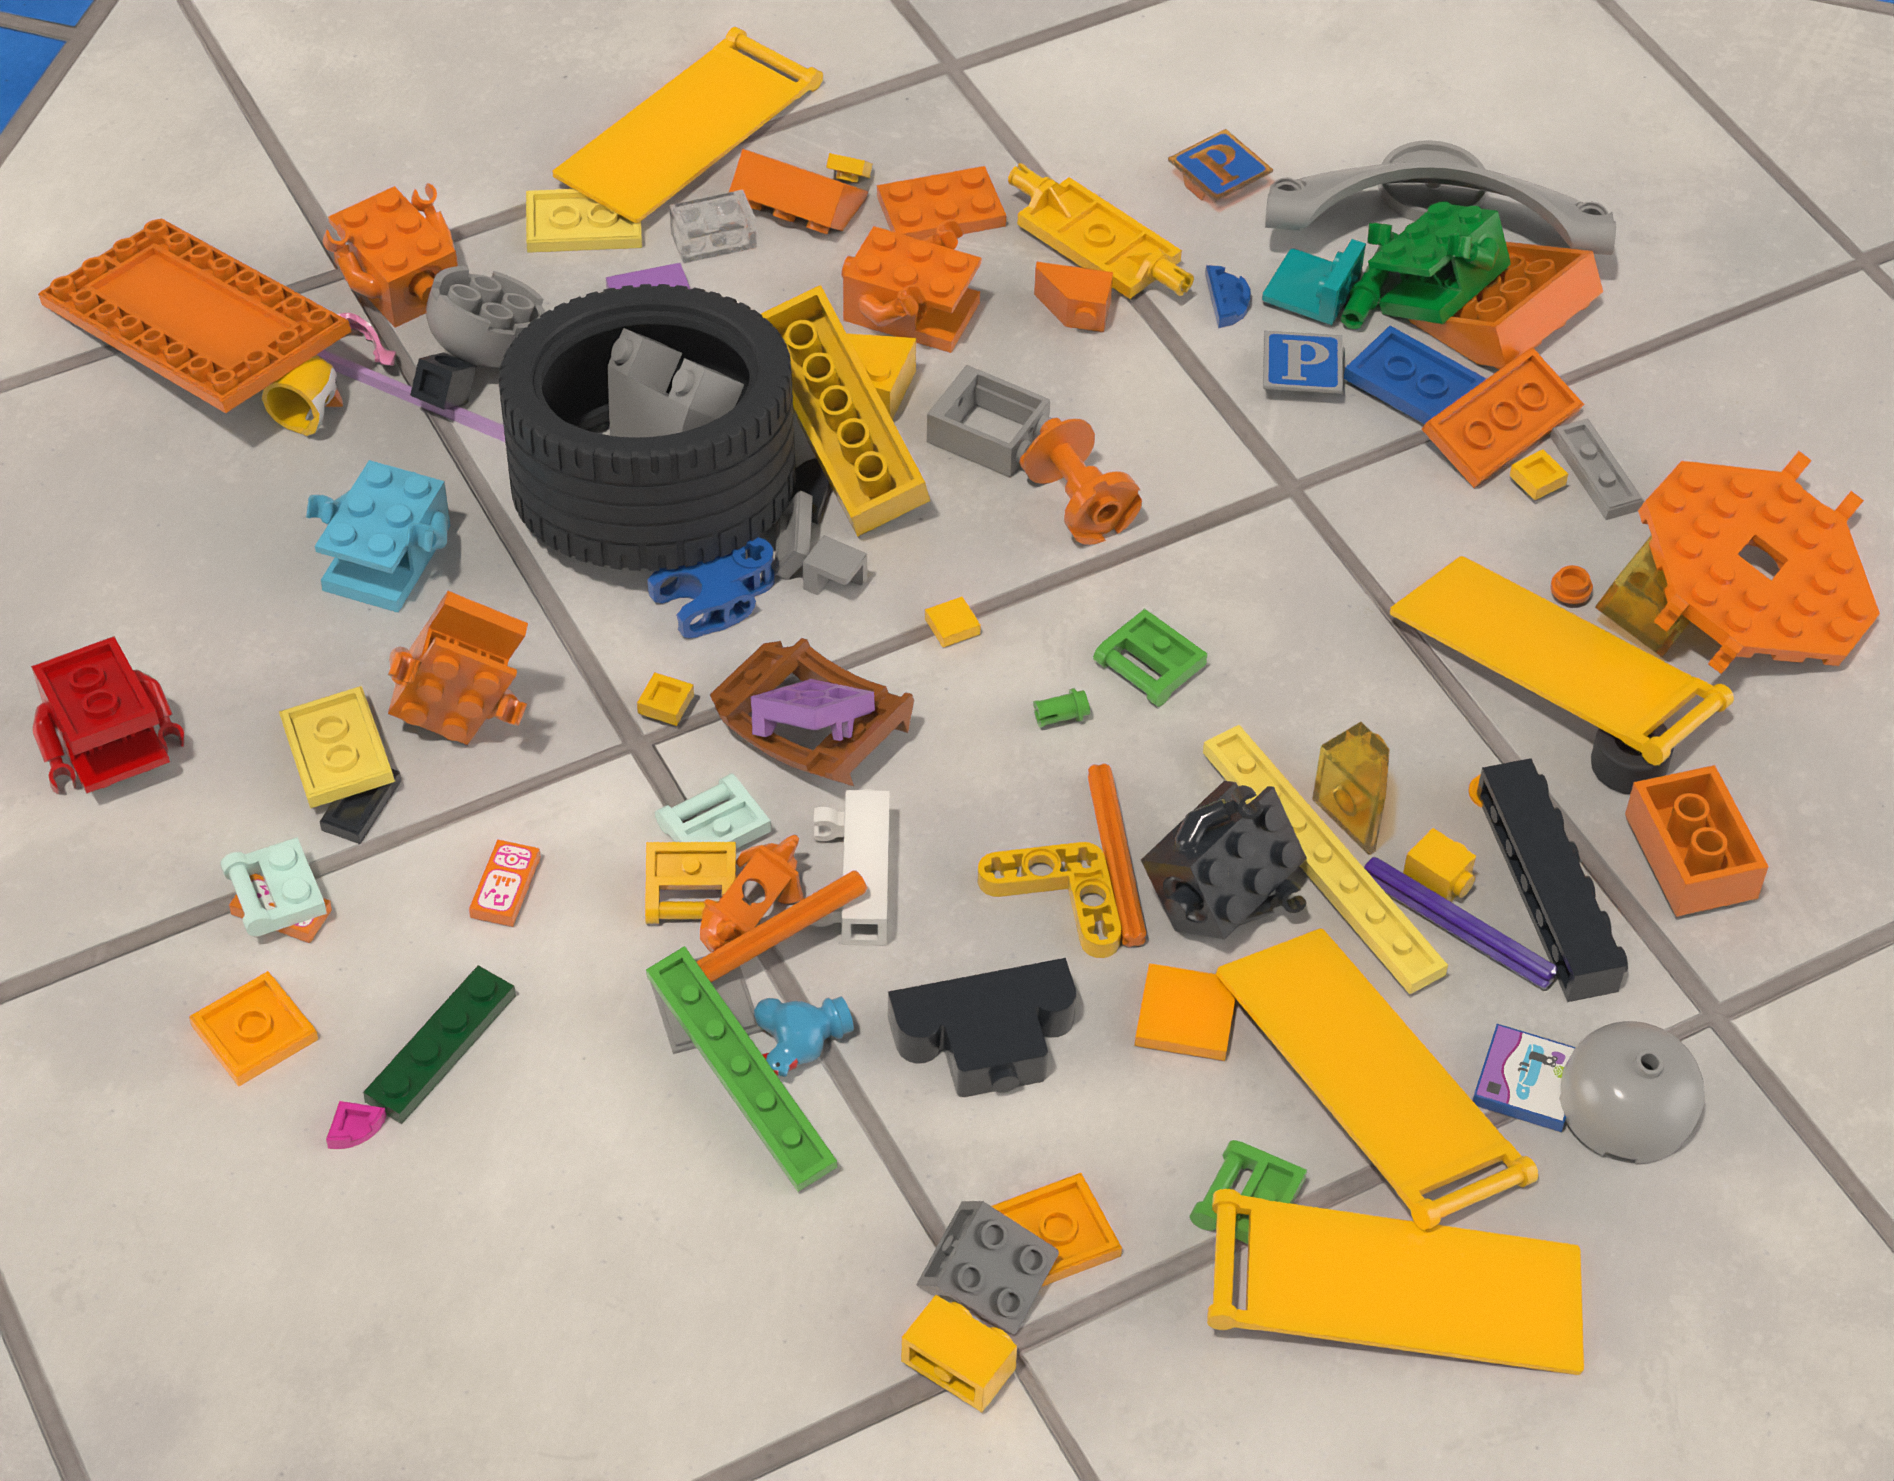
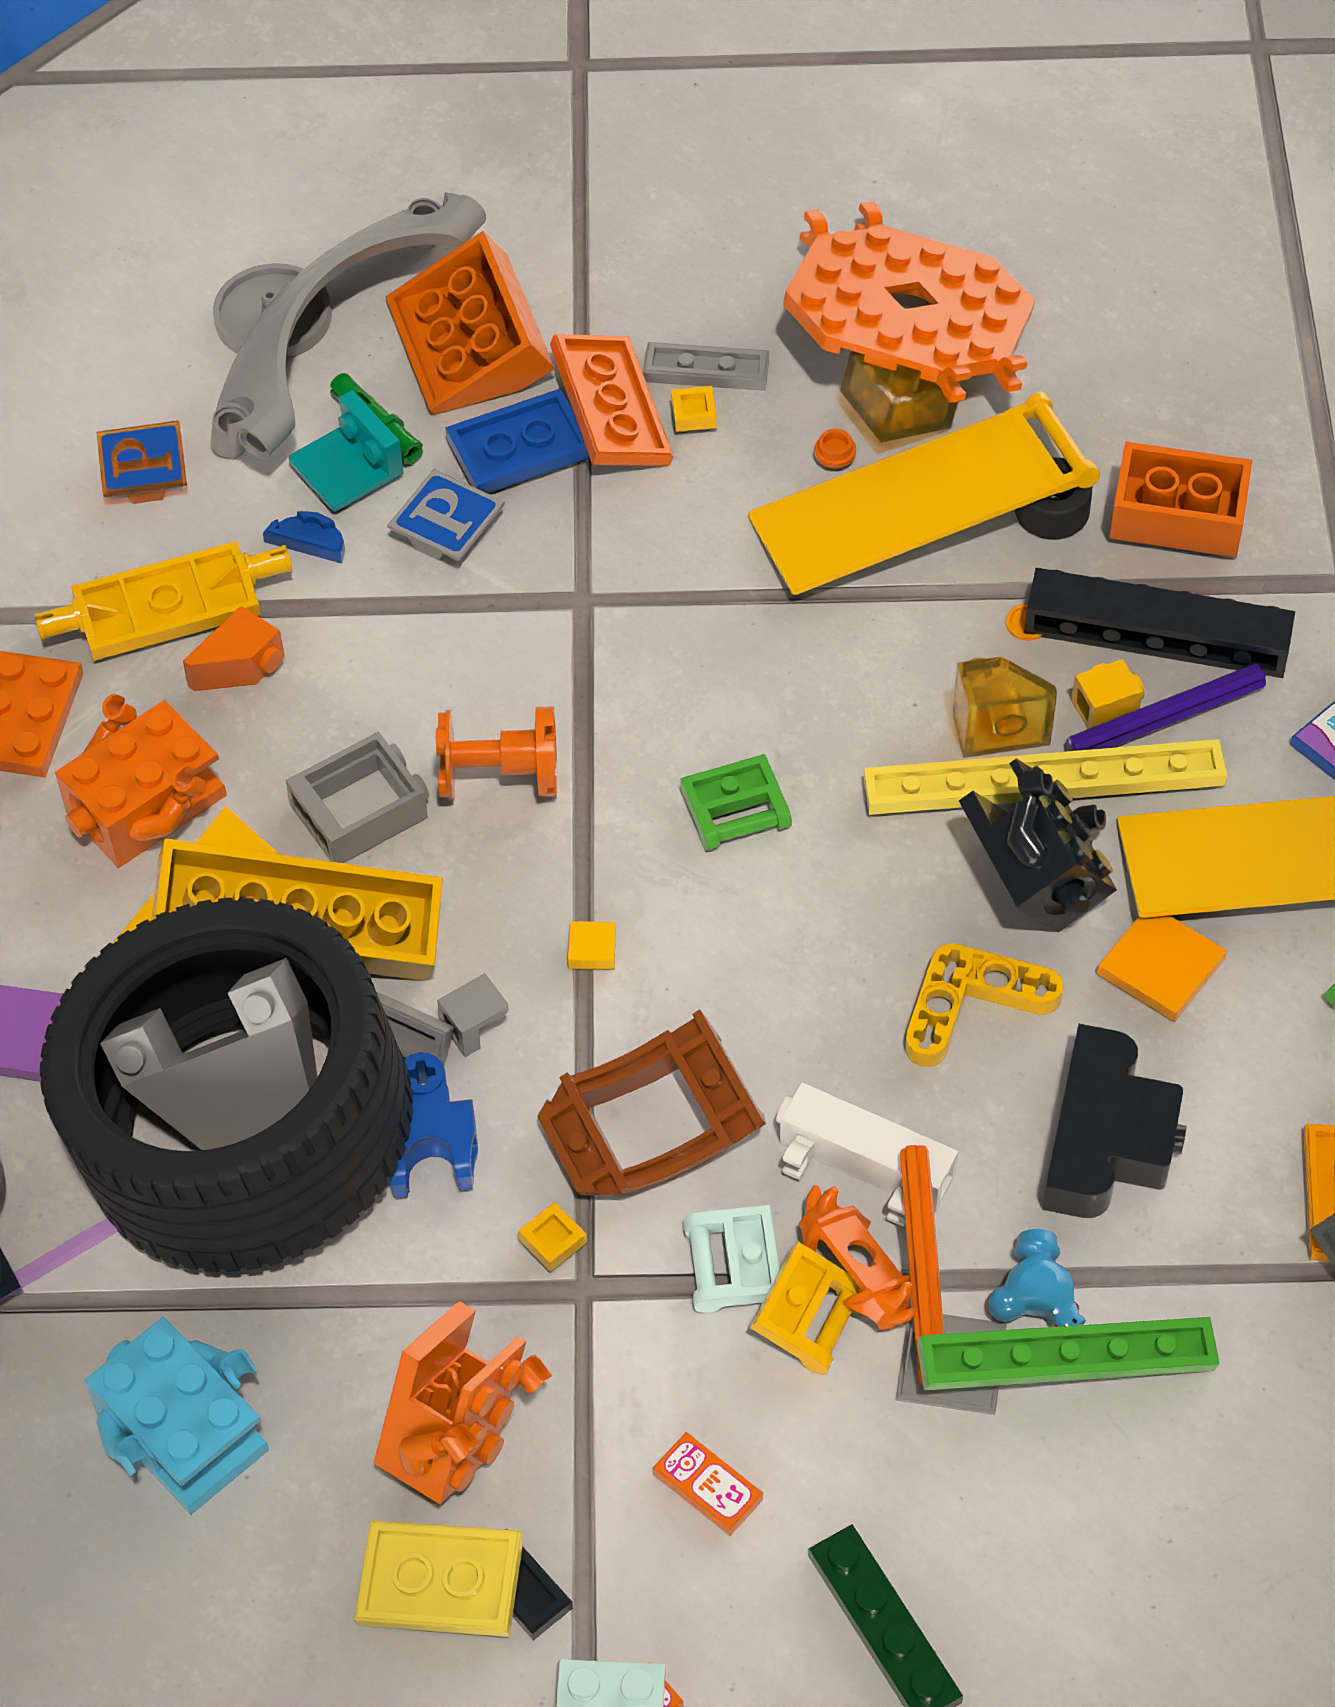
camera: 60 degrees left, 5 degrees up
medium lavender piece [751,679,875,741] -> none
bright green pin [1033,688,1090,728] -> none
orange axle [1088,763,1146,947] -> none
green torso [1367,202,1511,324] -> none

